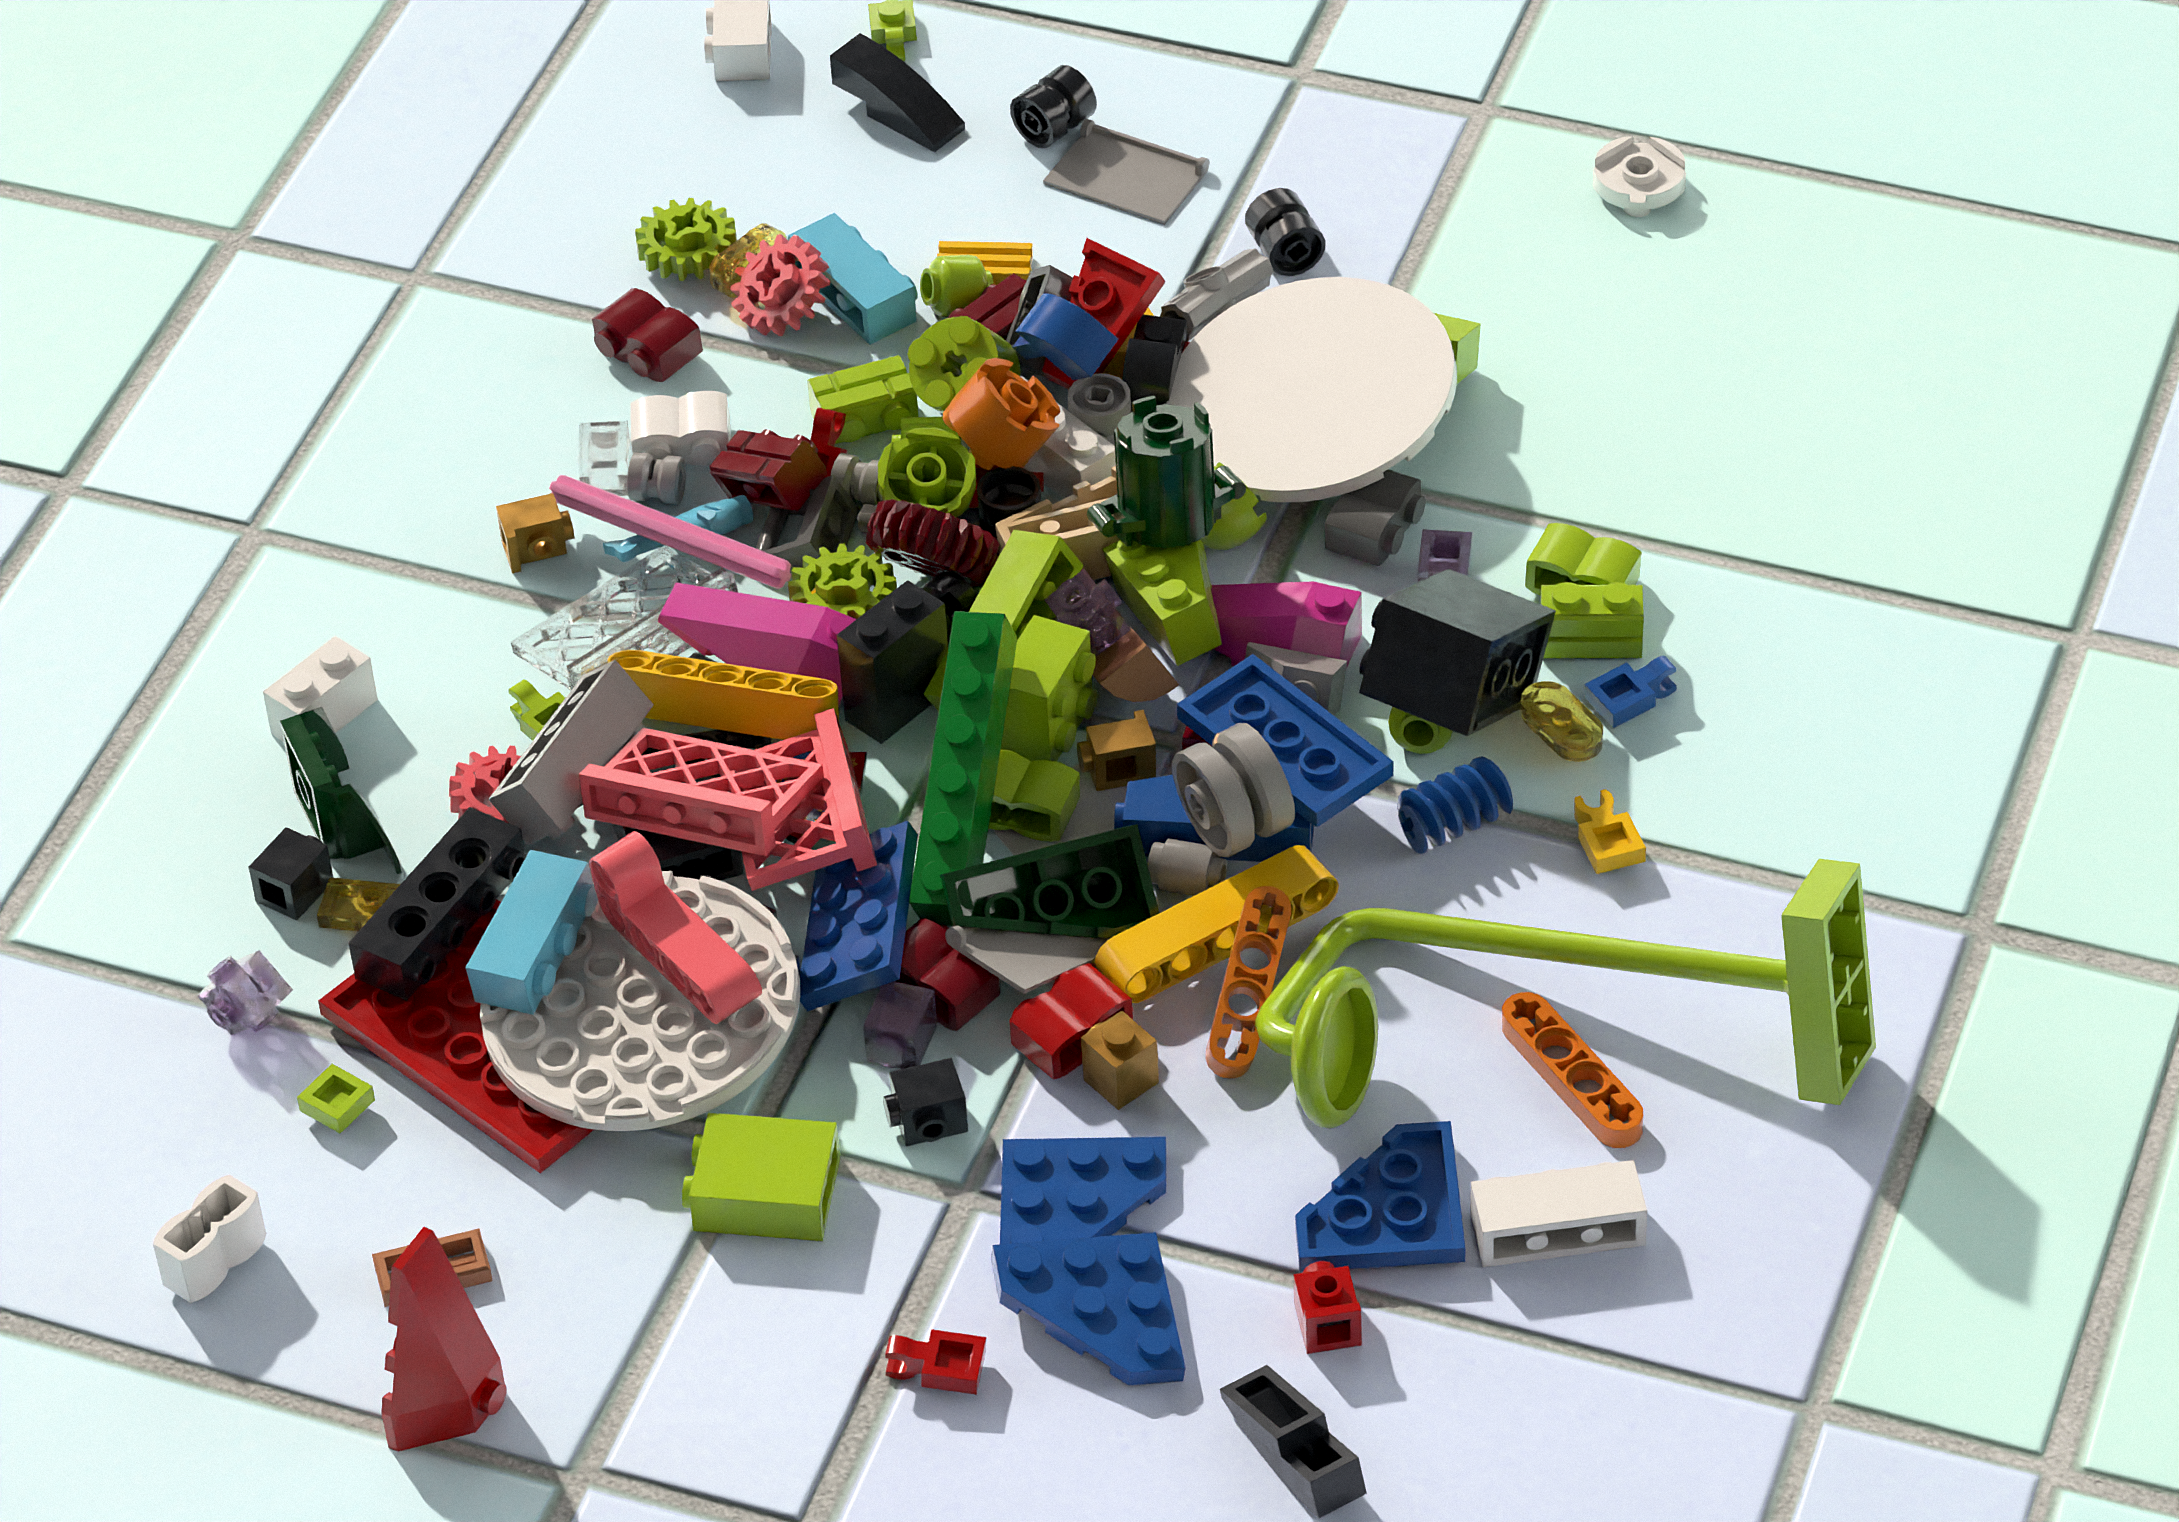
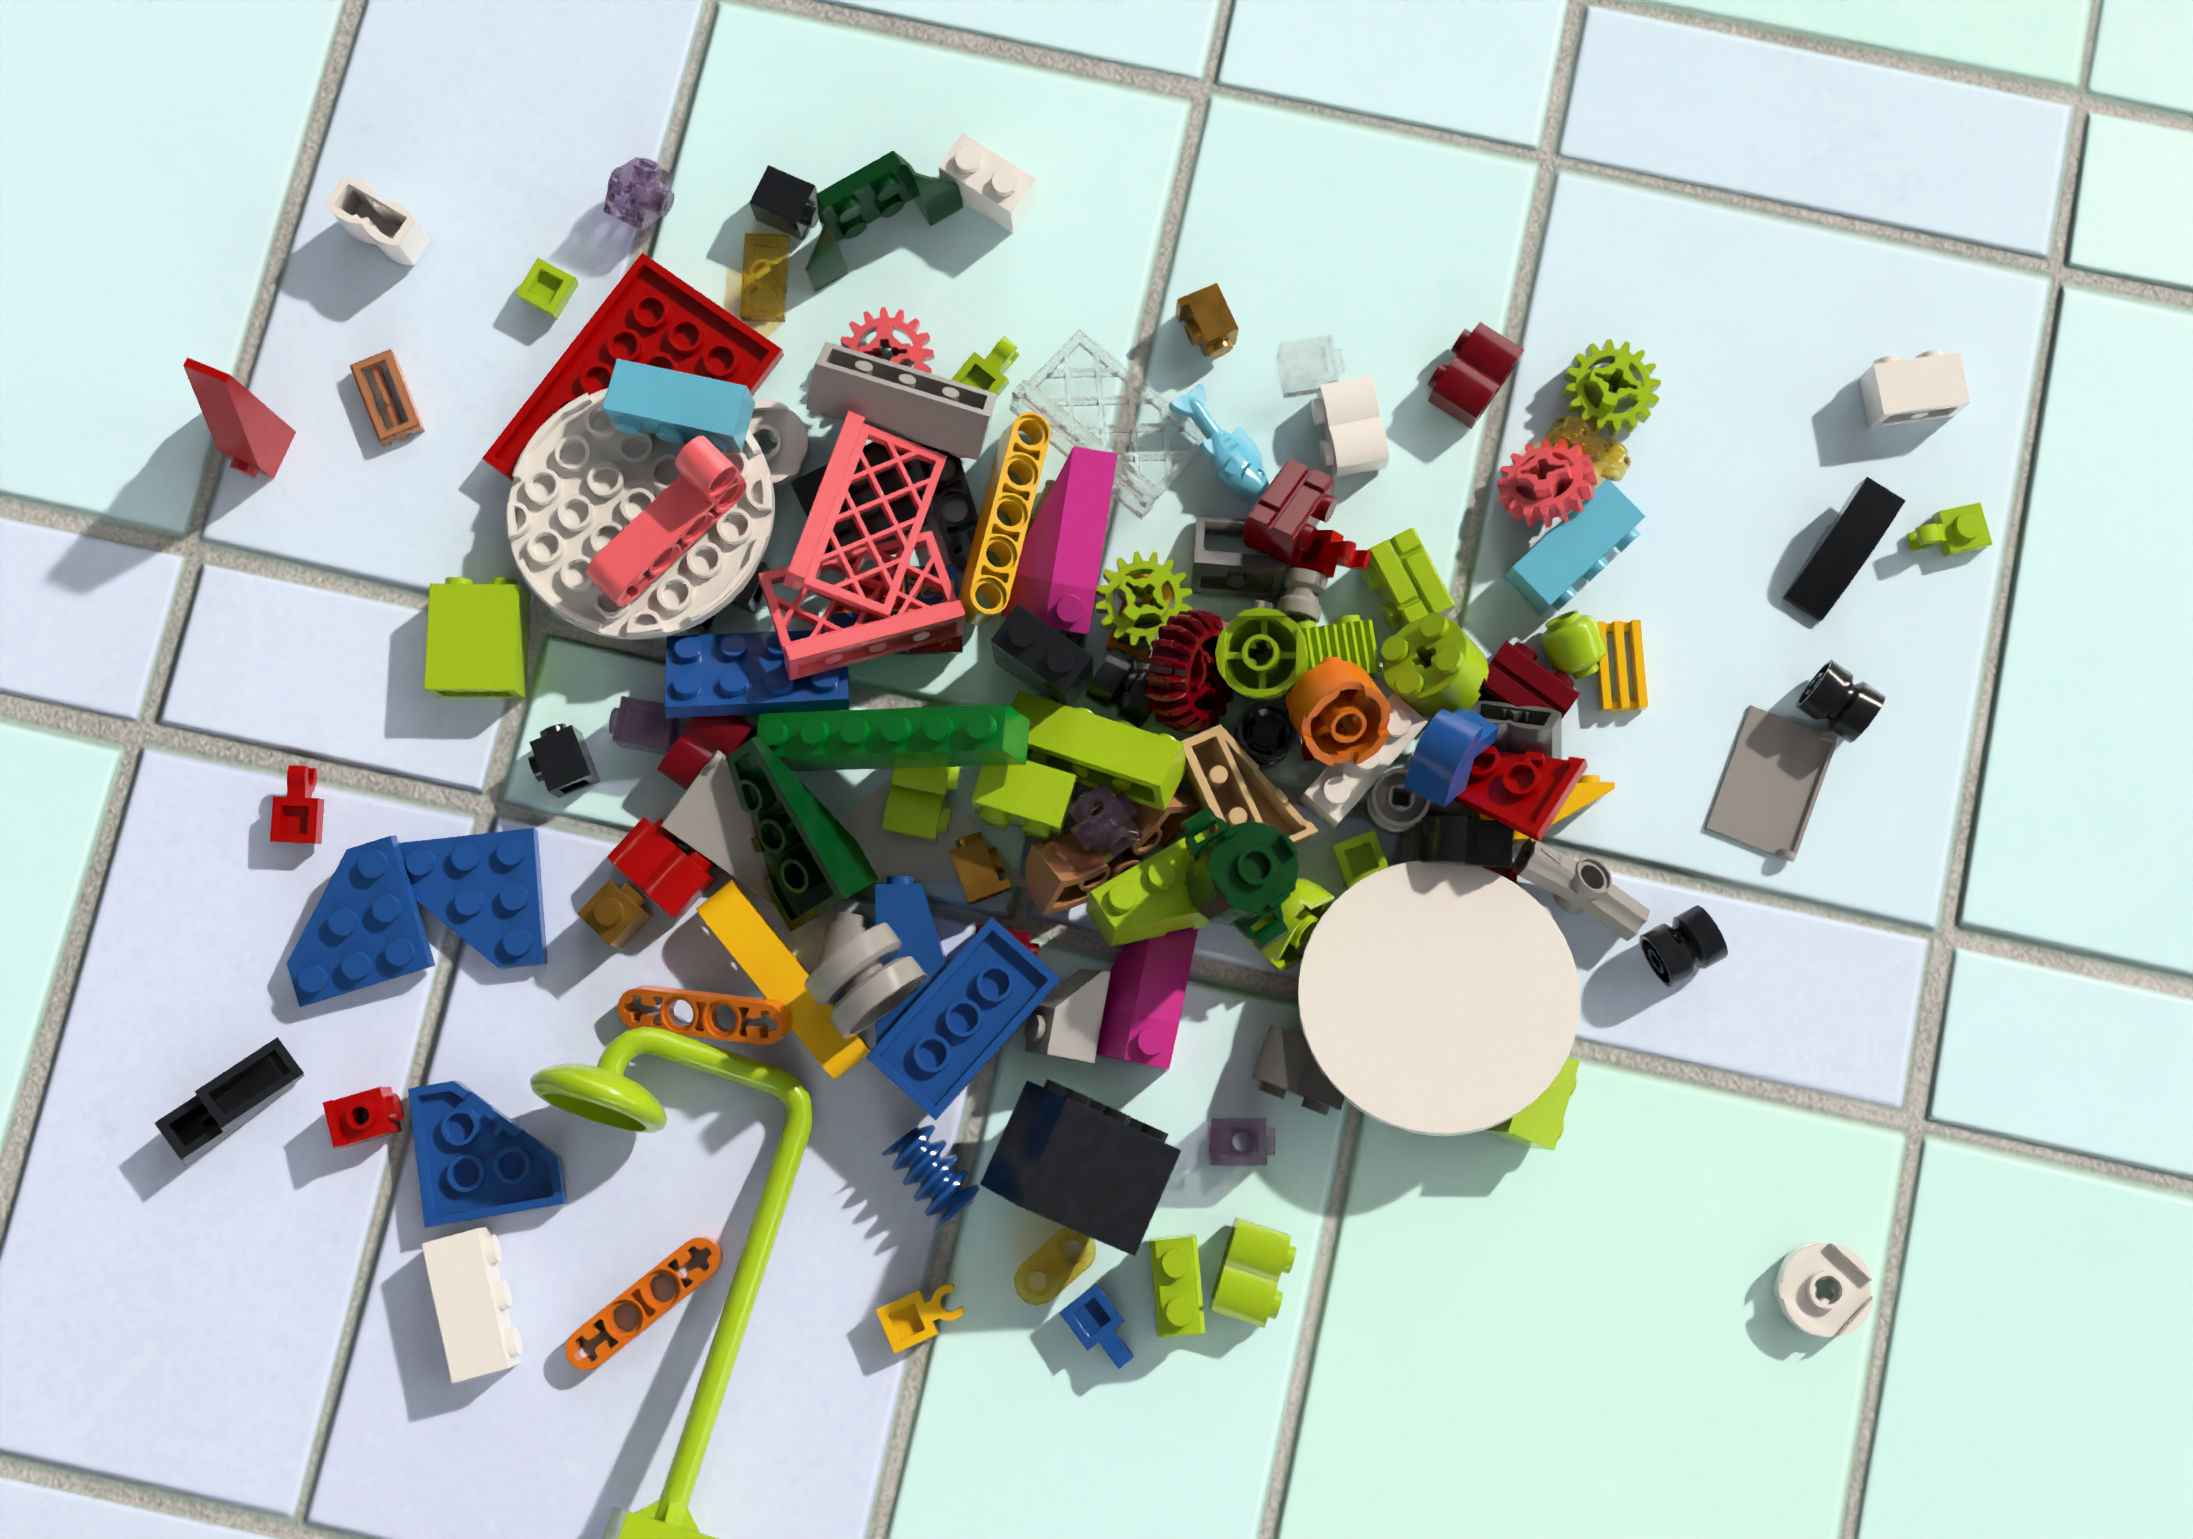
camera: 80 degrees right, 35 degrees up
black brick [348,807,527,1001] -> none
bright pink axle [549,475,792,589] -> none
light grey wheel [627,452,686,505] -> none

